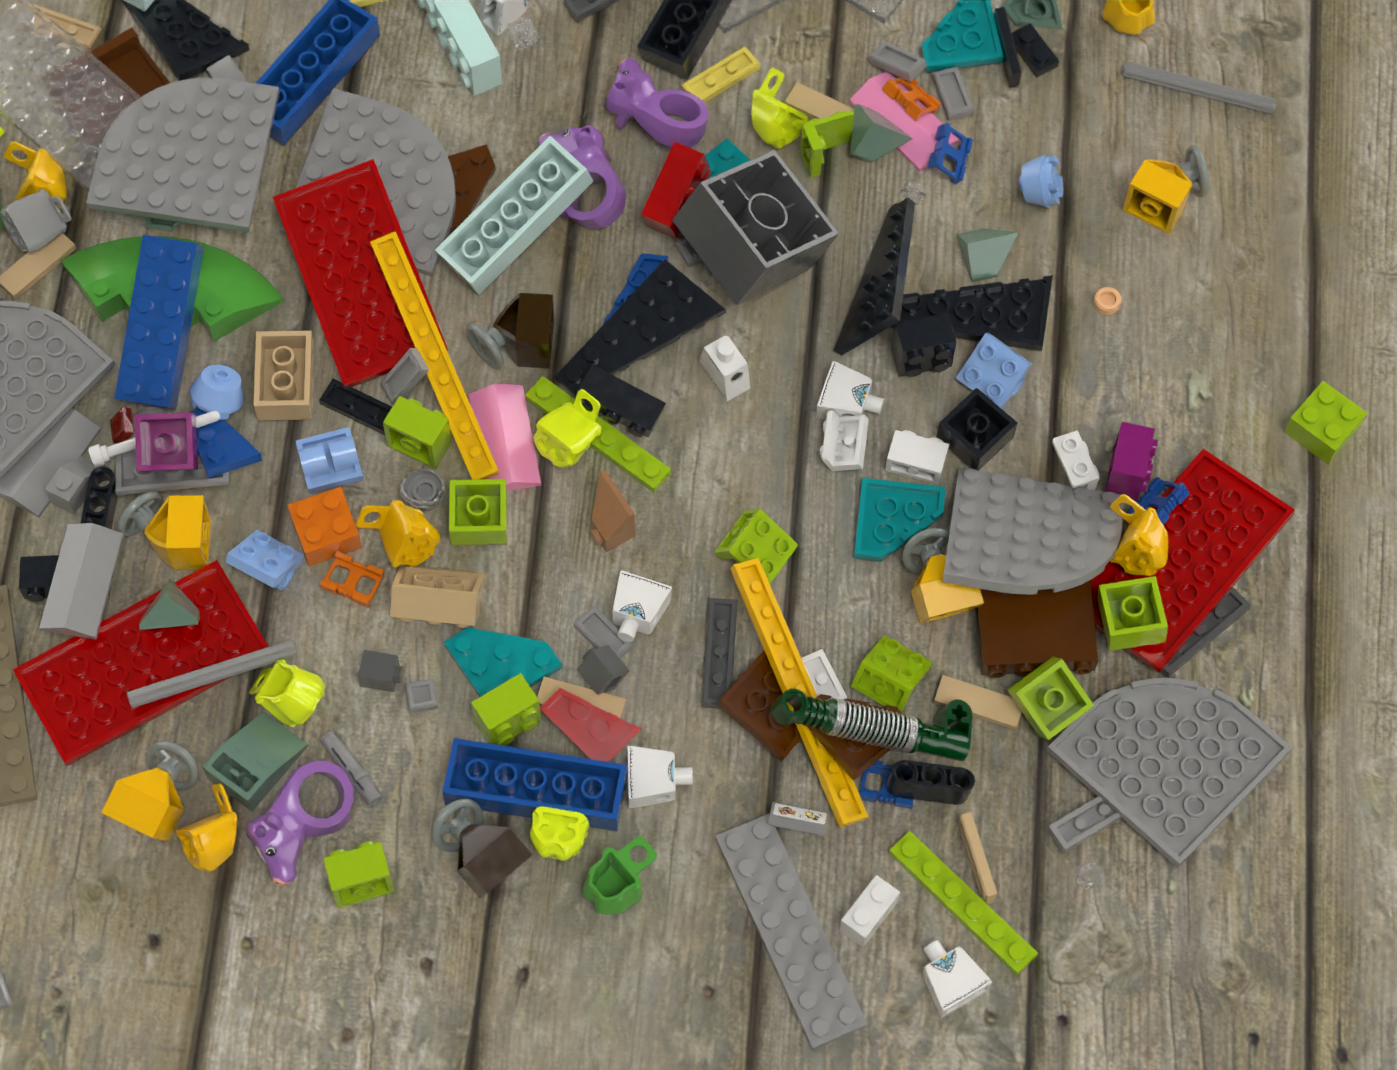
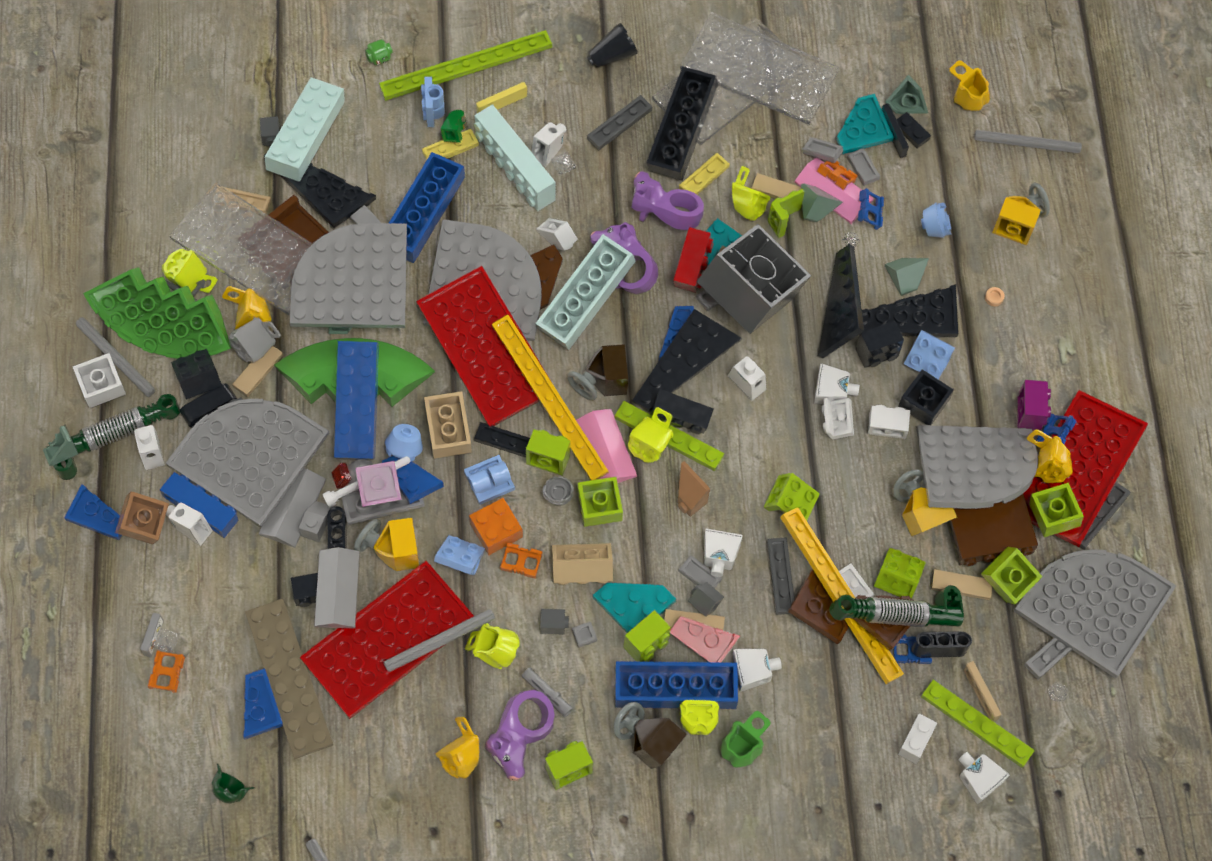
camera: 10 degrees left, 0 degrees up
yellow piece [101,741,199,842] -> none
sand green slope [139,579,200,630] -> none
sand green slope [203,712,308,812] -> none
yellow piece [356,500,440,568] -> none
light grey tile [380,348,429,404] -> none
light grey plate [715,814,868,1051] -> none
tile [768,802,830,836] -> none
teal plate [854,478,946,562] -> none
white bracket [1052,430,1100,490] -> none
lime brick [1284,381,1368,465] -> none
none -> white slope [536,218,578,251]

